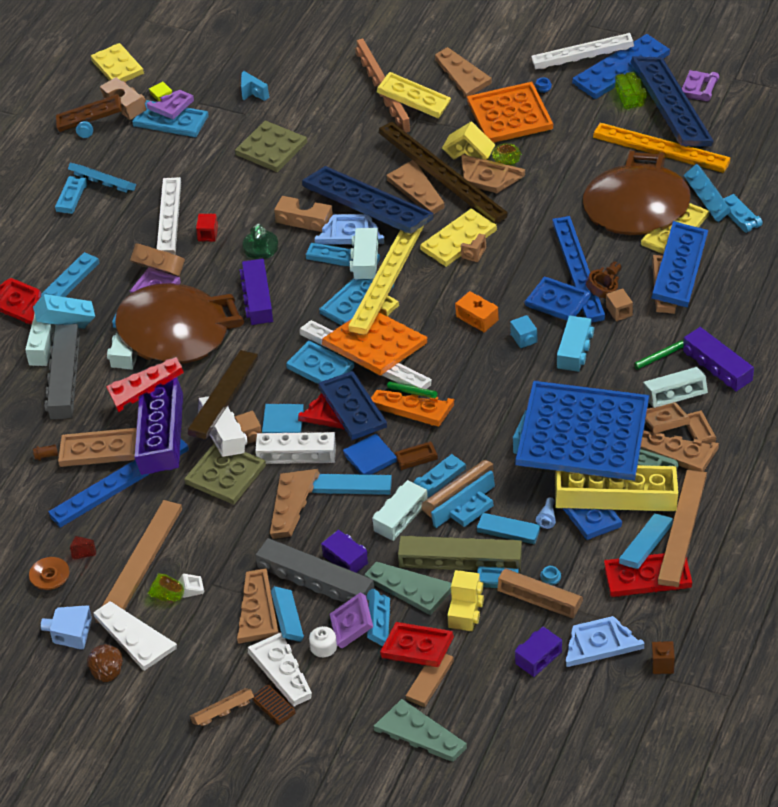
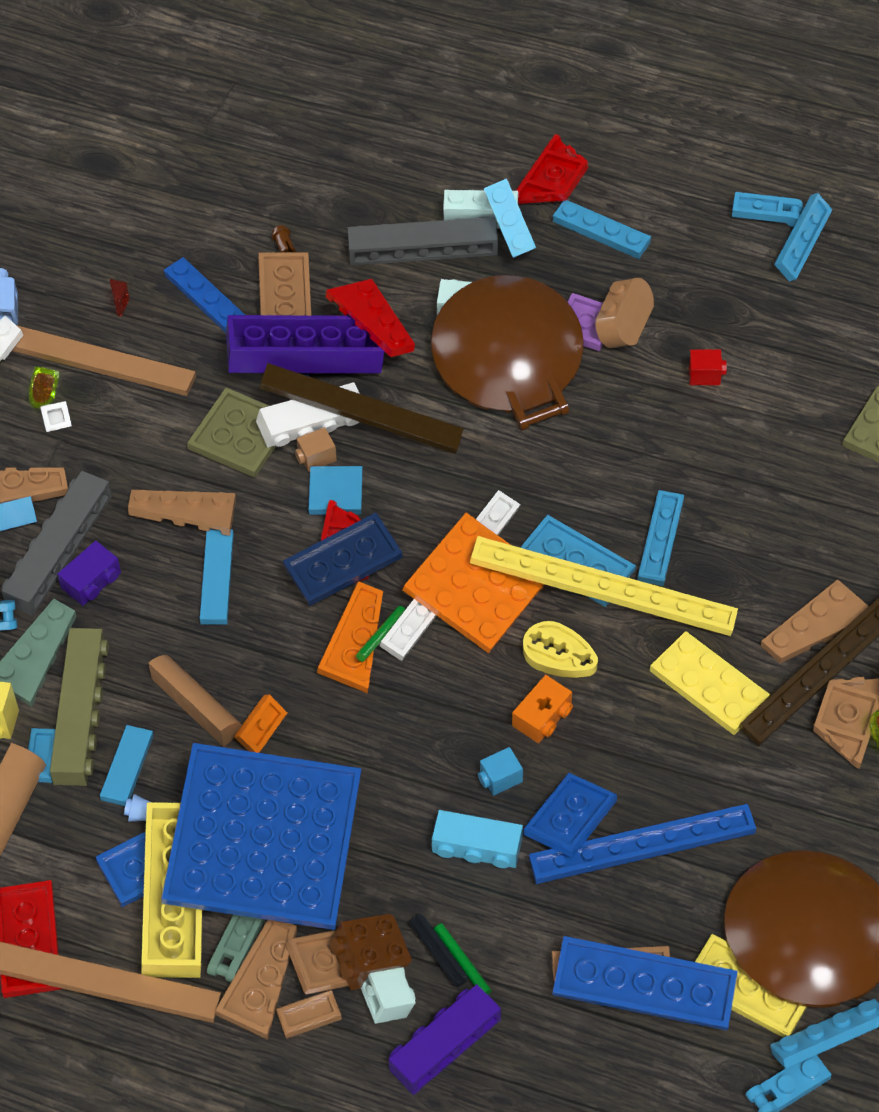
camera: 85 degrees right, 10 degrees up
dark orange dish [29,557,70,590] -> none
white plate [157,177,181,255] -> none
dark purple brick [239,259,273,325] -> none
clear green tile [242,224,278,259] -> none
white brick [256,432,336,464] -> none
medium nougat arch [274,196,333,232] -> none
dark azure plate [286,341,354,384] -> none
dark blue plate [302,166,433,234] -> none
light blue wing [315,214,384,245] -> none
blue tile [343,434,397,475] -> none
light aqua brick [350,228,378,279] -> none
light aqua brick [372,480,428,541] -> none
light yellow tile [379,295,399,316] -> none
reddish brown tile [394,441,438,470] -> none
dark azure plate [413,454,466,497] -> none
dark azure bracket [431,470,495,528] -> none
medium nougat bracket [460,233,486,262] -> none
dark azure plate [540,566,561,585] -> none
reddish brown pin [586,261,621,298] -> none
medium nougat brick [606,289,633,321] -> none
dark azure tile [619,514,673,569] -> none
none -> orange plate [234,695,287,753]
none -> reddish brown bracket [331,914,412,990]
none -> black axle [410,914,469,987]
none -> light yellow piece [523,621,598,678]

